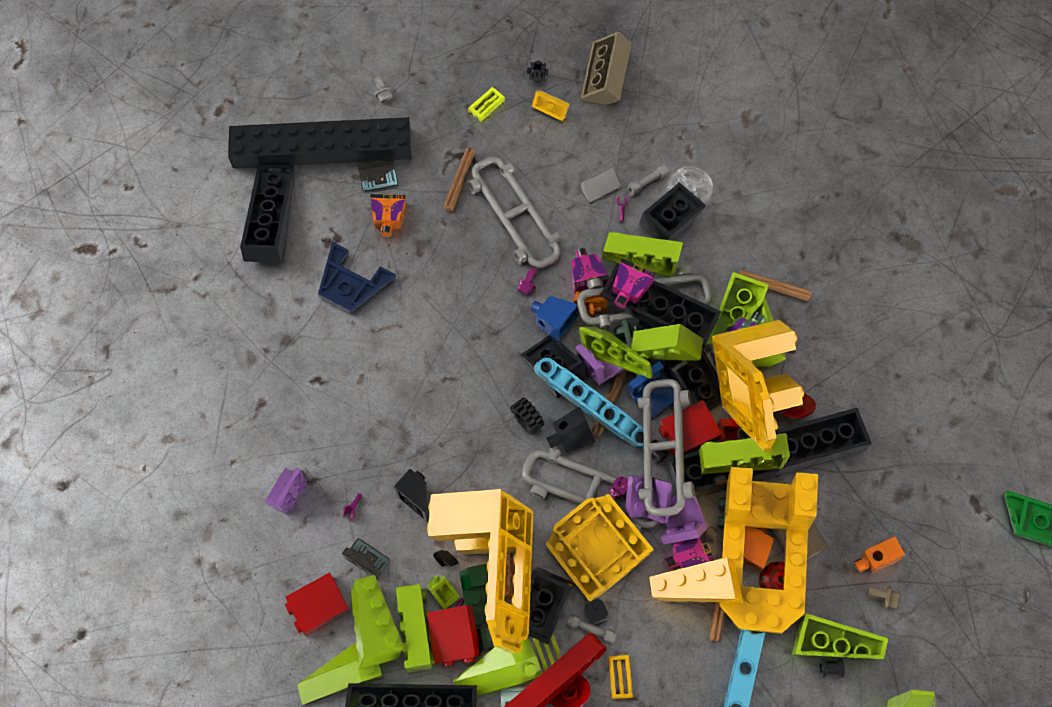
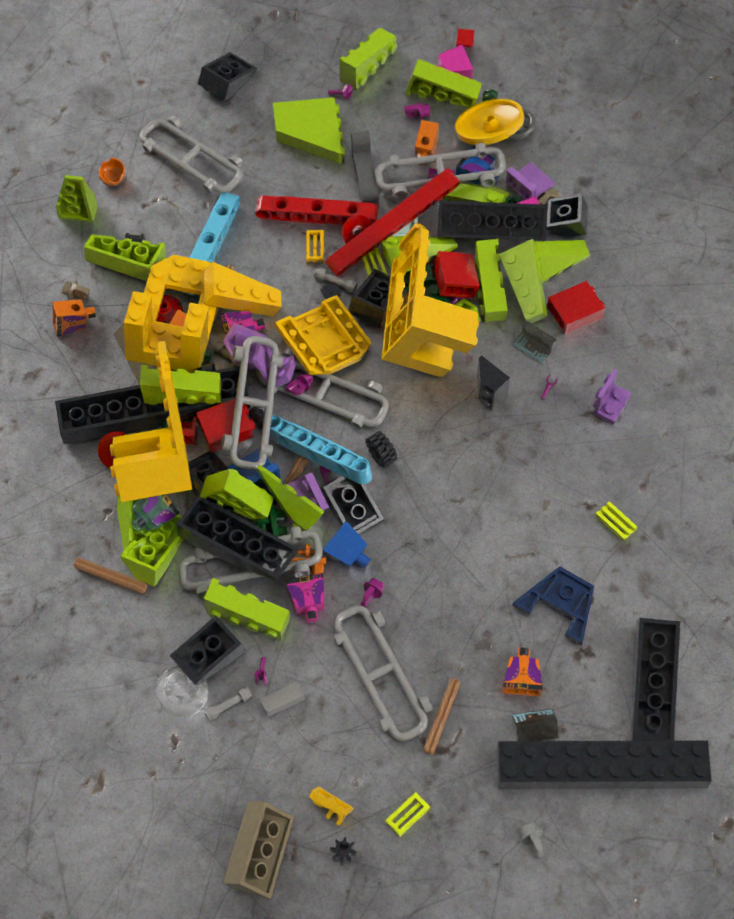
camera: 175 degrees left, 5 degrees down
black torso [546,406,596,452] -> none
torso [612,258,656,308] -> none
none -> neon yellow tile [595,501,637,542]

